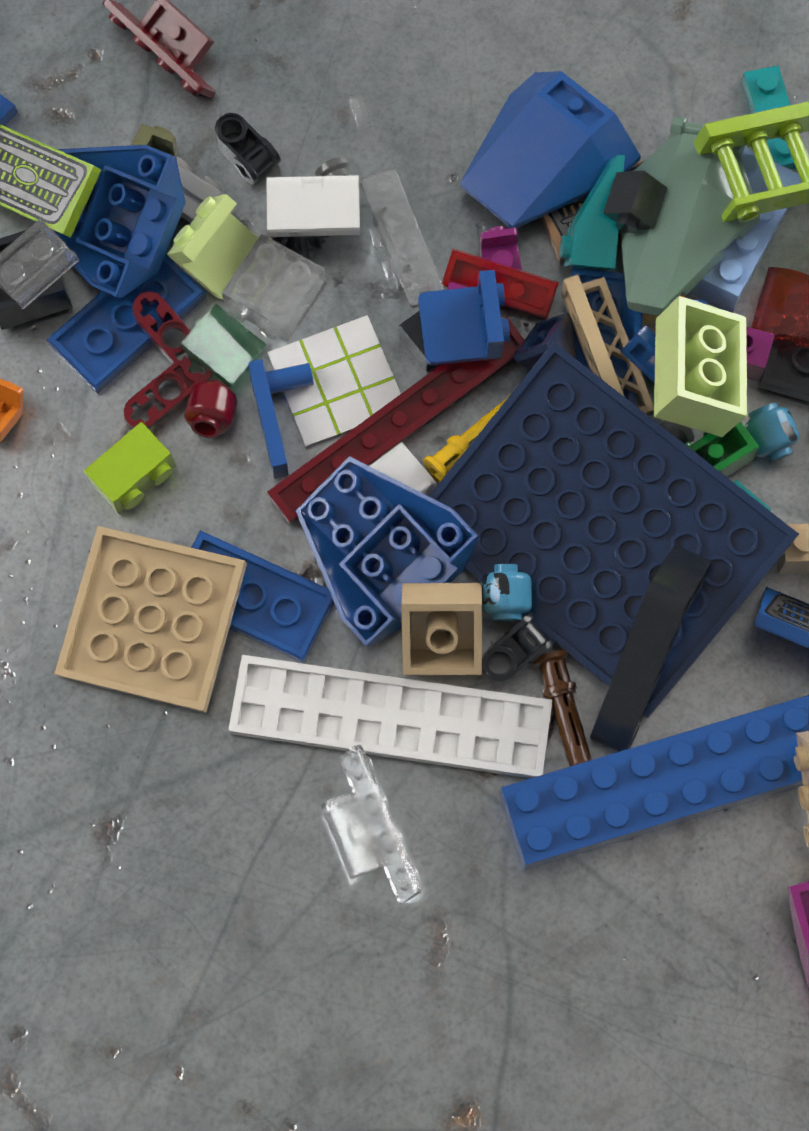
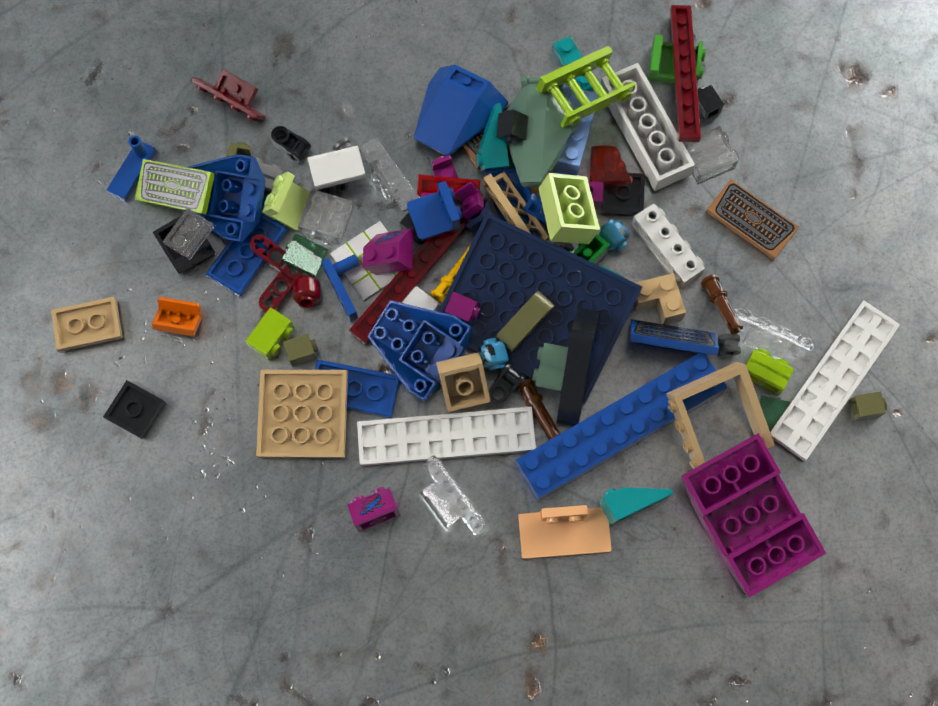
camera: 15 degrees left, 0 degrees up
none -> olive brick [283,334,319,367]
none -> magenta slope [347,487,400,532]
none -> magenta slope [362,228,414,275]
none -> magenta brick [445,292,481,323]
none -> magenta bracket [455,182,484,220]
none -> olive beam [496,291,555,352]
none -> light nougat bracket [518,505,612,559]
none -> sand green brick [533,343,568,391]
none -> teal slope [599,487,674,525]

